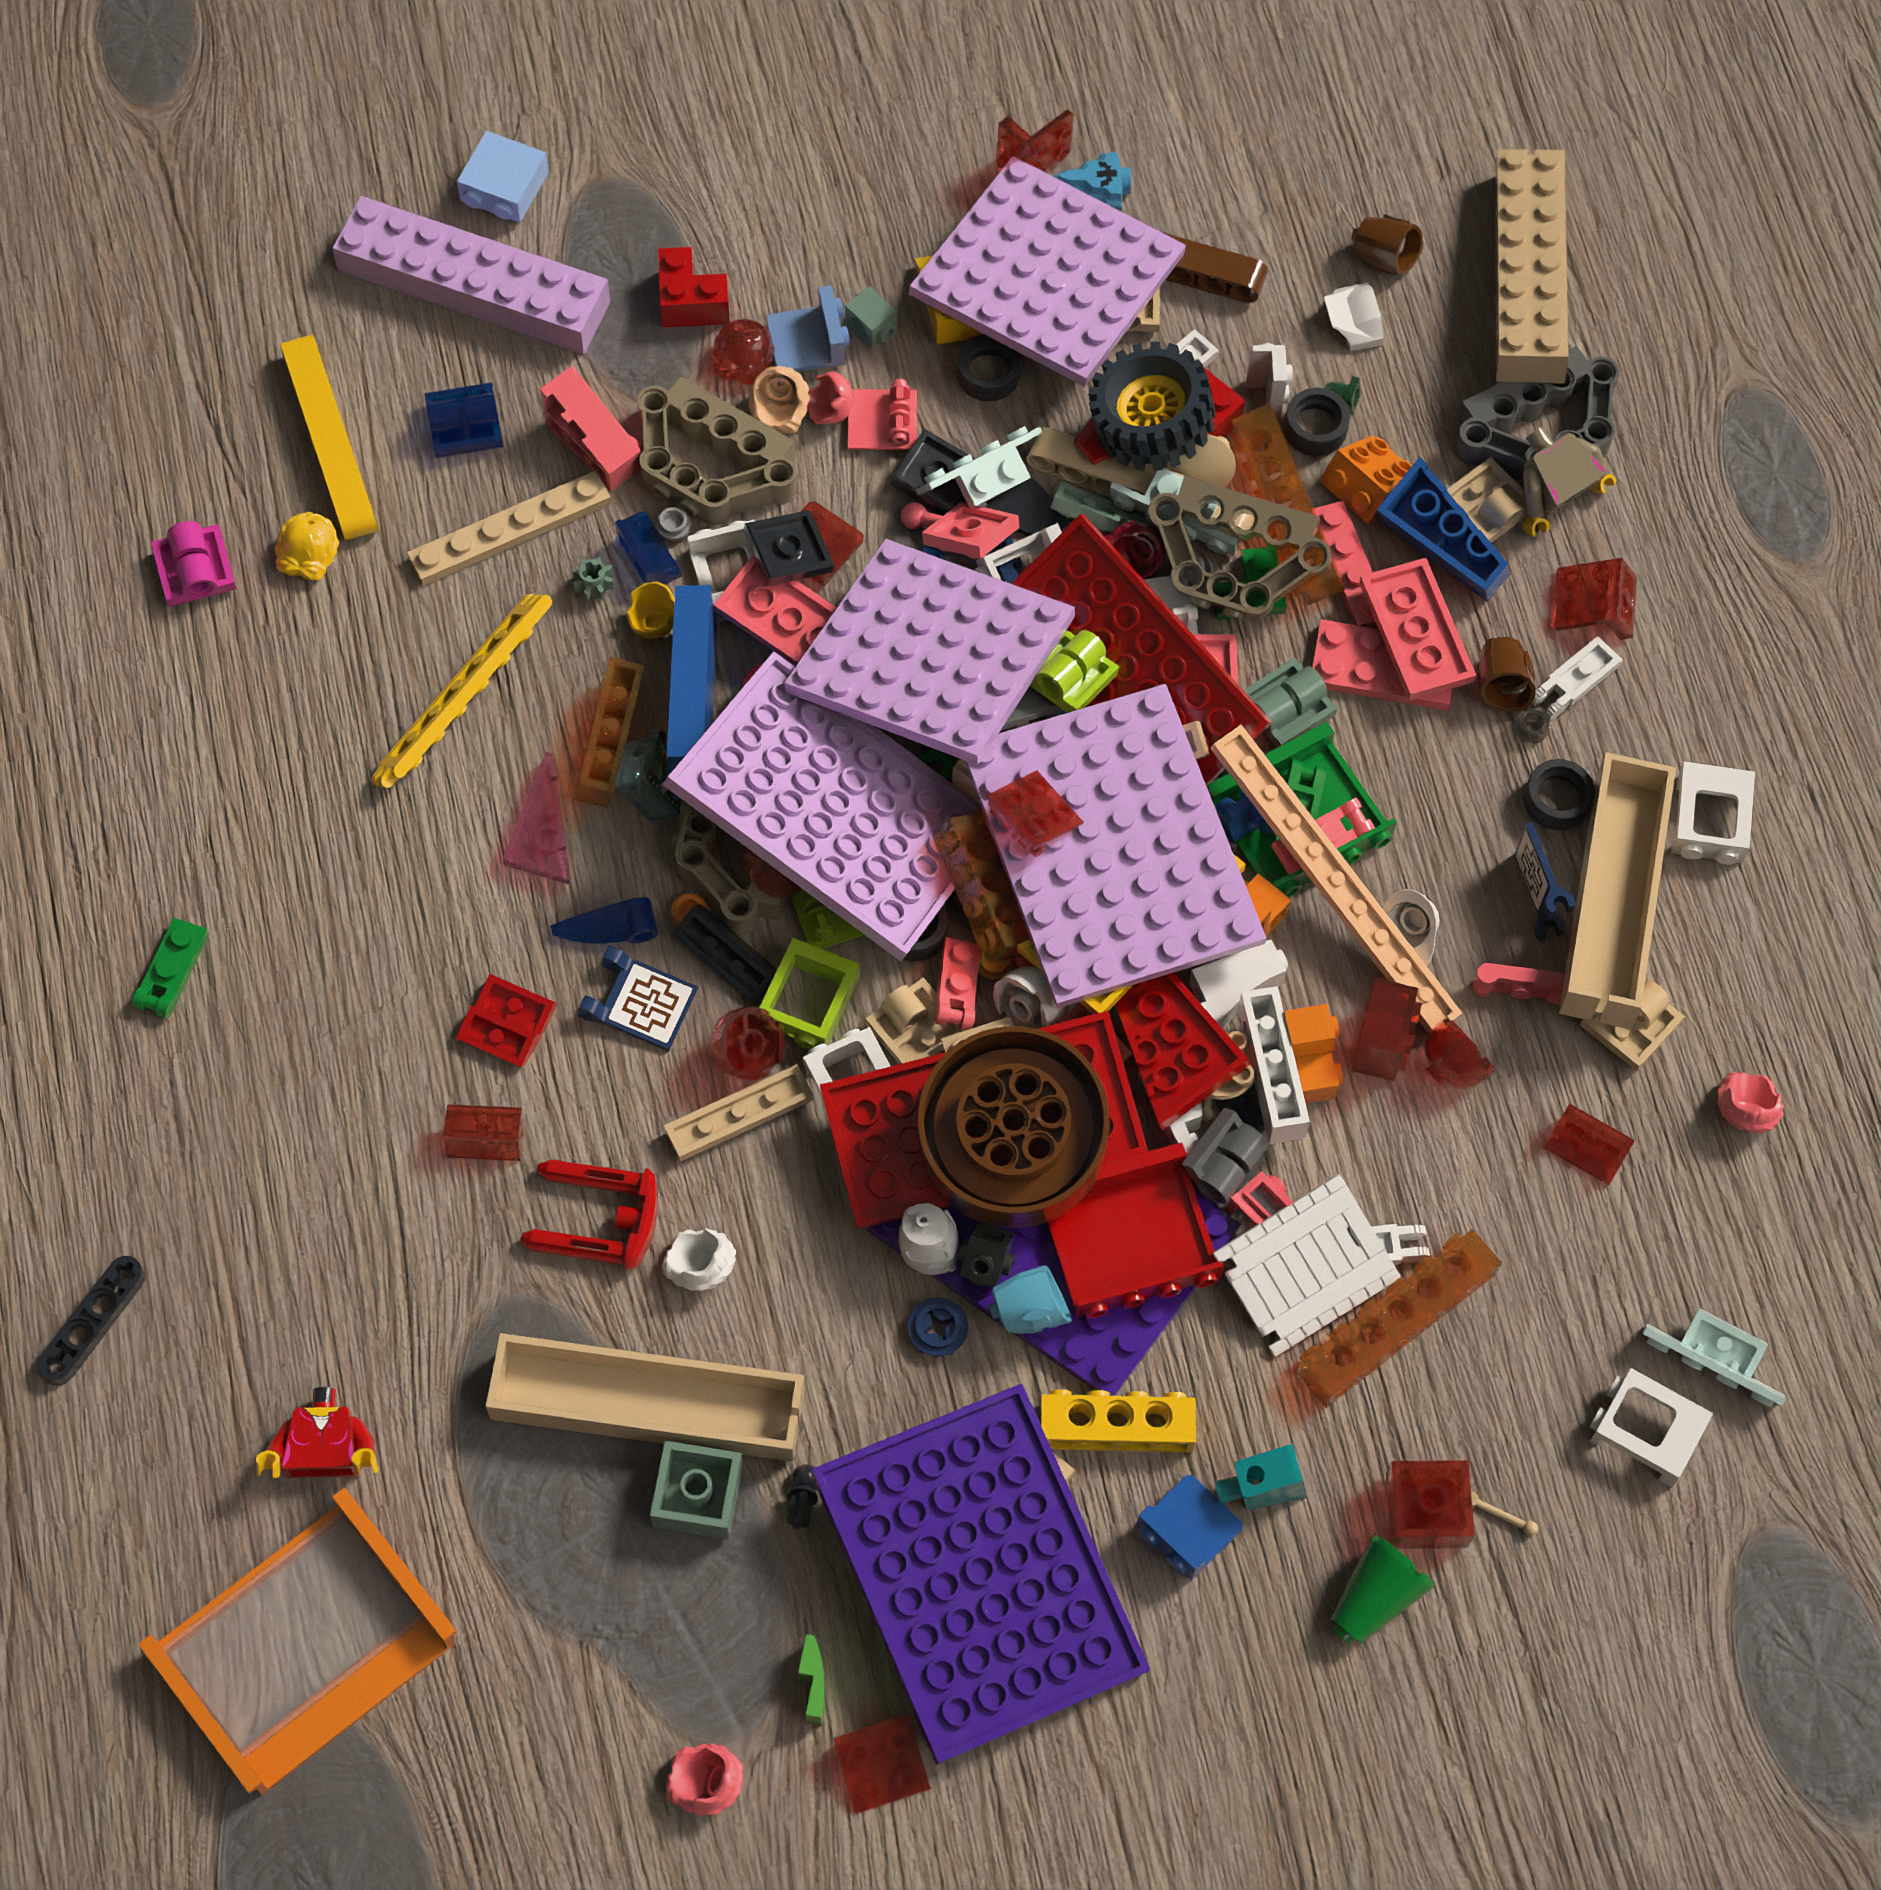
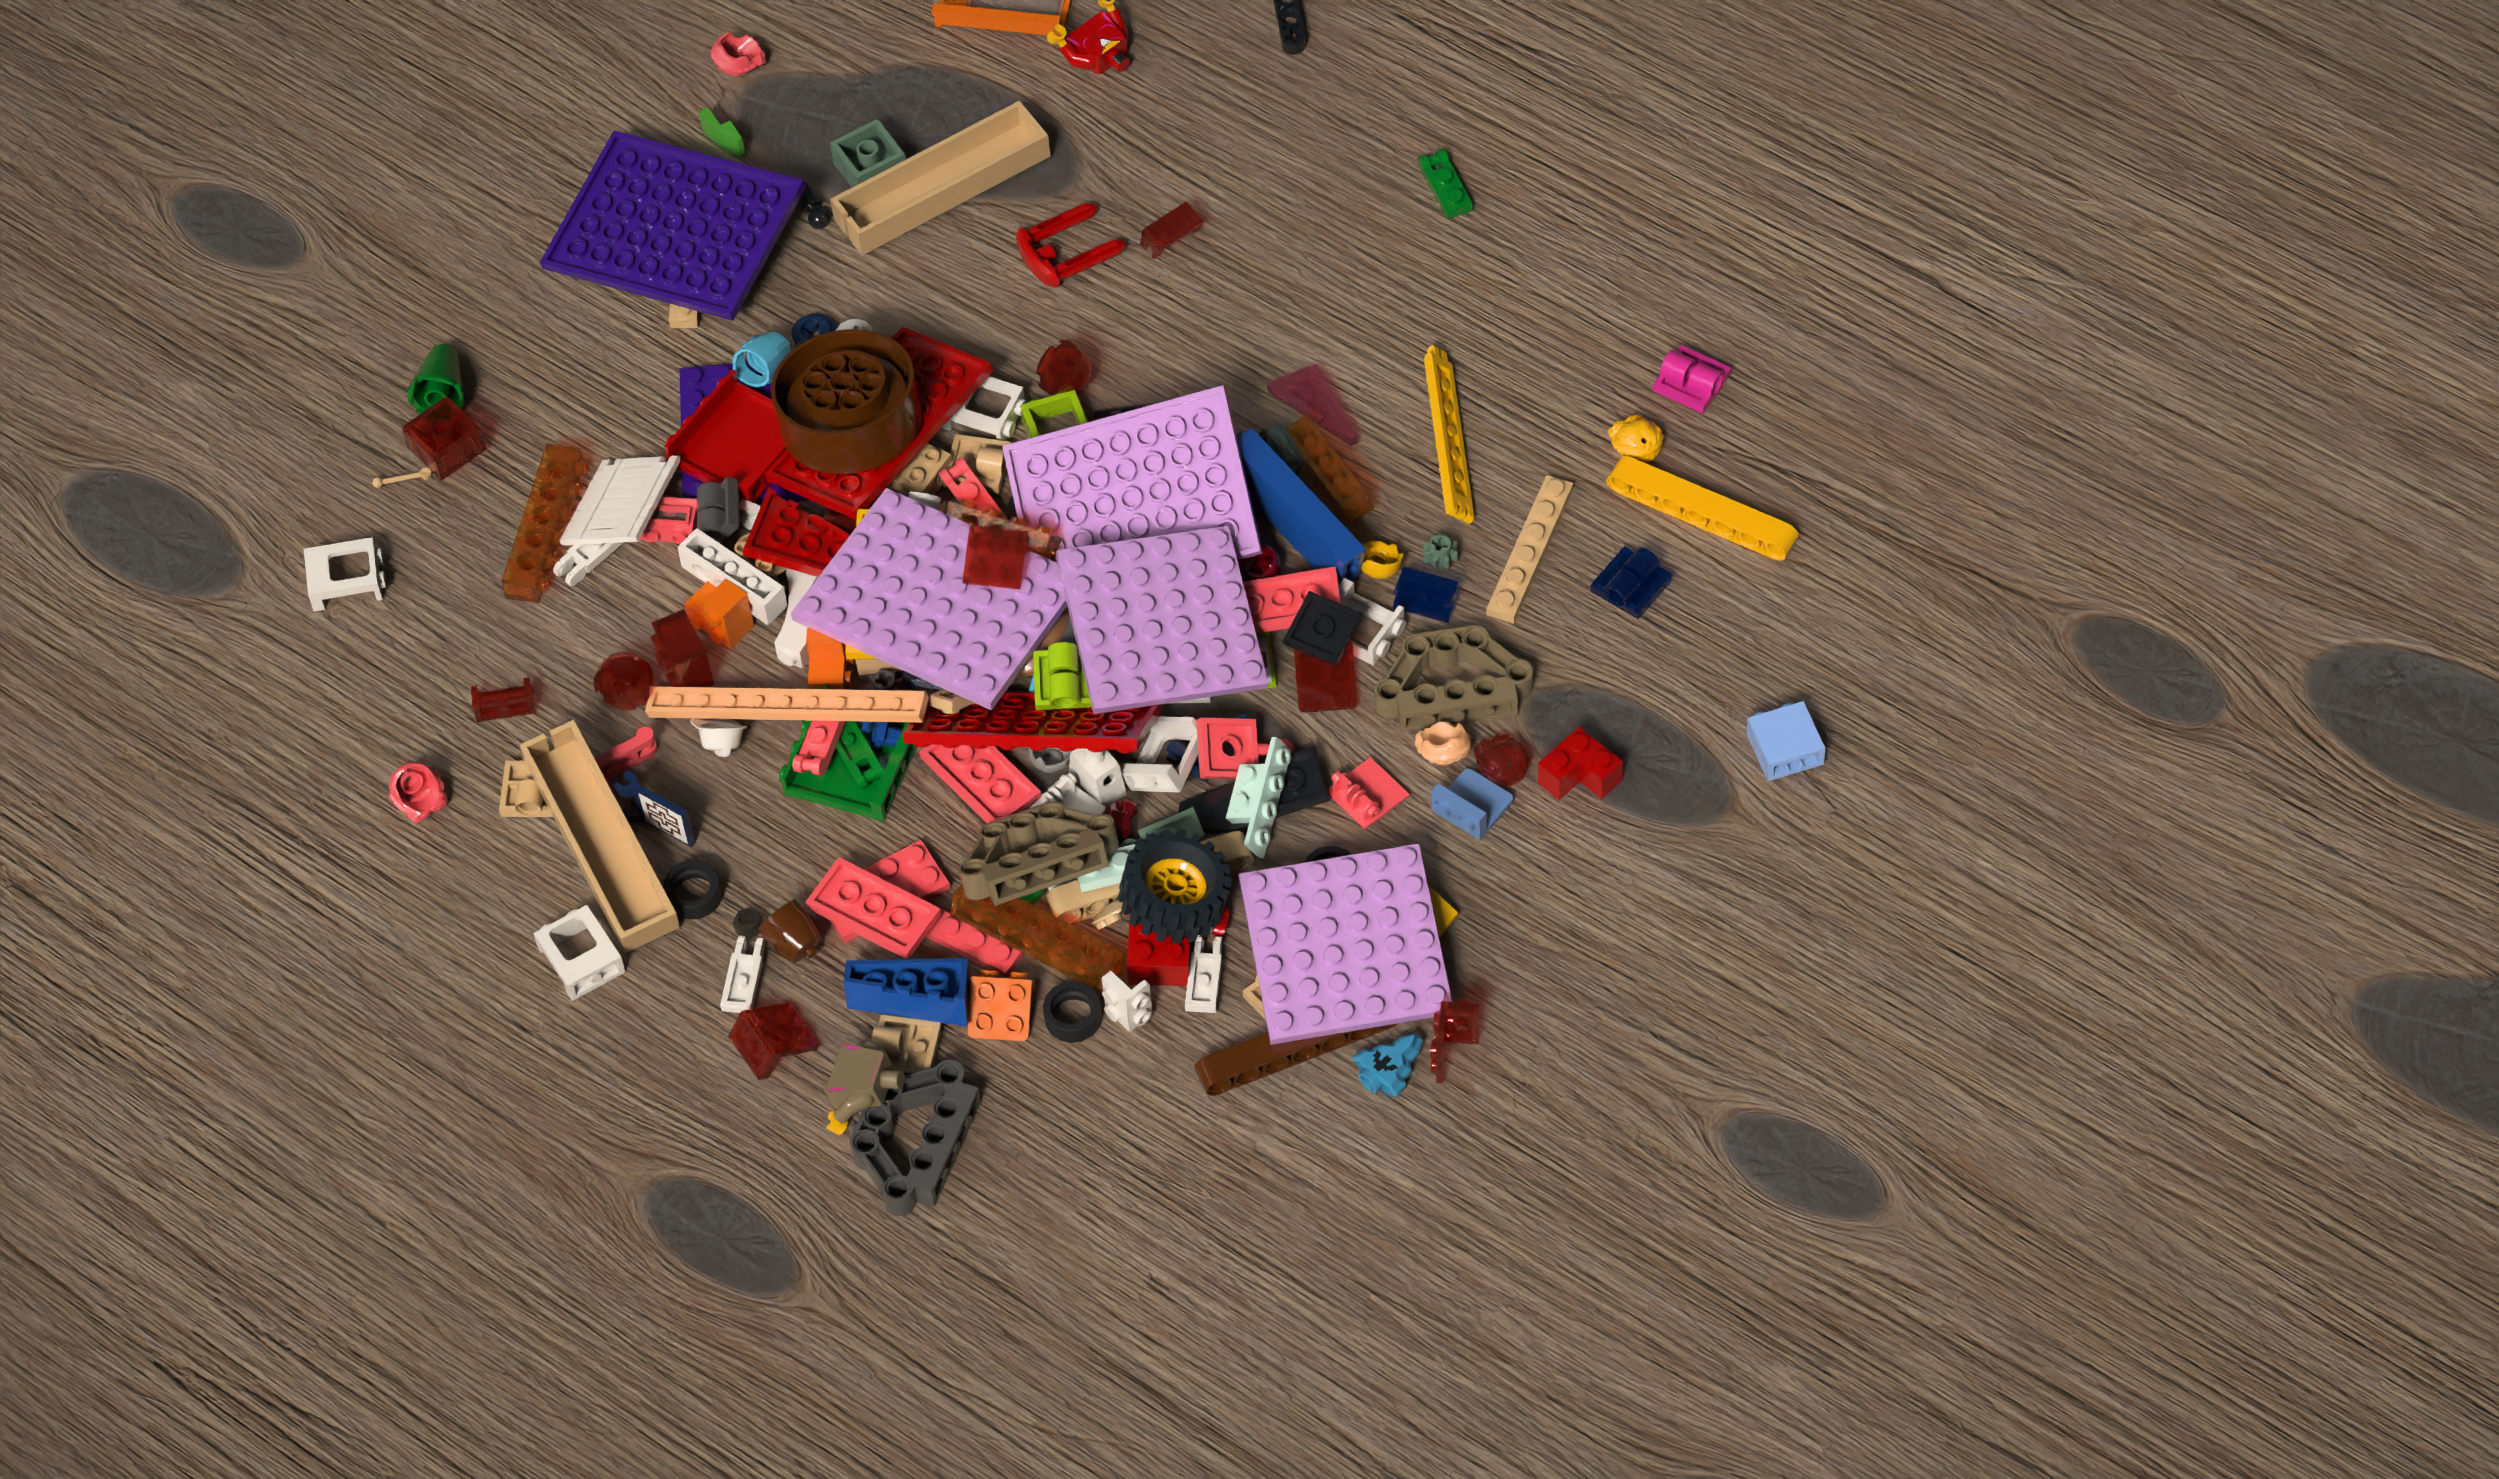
camera: 145 degrees right, 10 degrees down
lavender brick [333,196,610,355] -> none
red slope [456,973,558,1068] -> none
coral wedge [540,366,643,492] -> none
clear blue piece [550,897,659,944] -> none
flag [578,945,698,1052] -> none
light grey plate [656,507,691,541] -> none
white hair [662,1228,736,1291] -> none
tan plate [664,1064,814,1162] -> none
coral hair [807,371,853,425] -> none
clear red hinge [833,1713,931,1814] -> none
sand green brick [845,286,897,349] -> none
yellow brick [1040,1389,1196,1453] -> none
blue bracket [1136,1475,1242,1581] -> none
teal torso [1215,1444,1307,1510] -> none
sand green plate [1244,657,1337,748] -> none
clear green piece [1323,376,1361,415] -> none
white slope [1324,283,1384,351] -> none
reddish brown helmet [1351,214,1423,275] -> none
tan piece [1495,149,1568,383] -> none
light aqua bracket [1643,1308,1786,1407] -> none

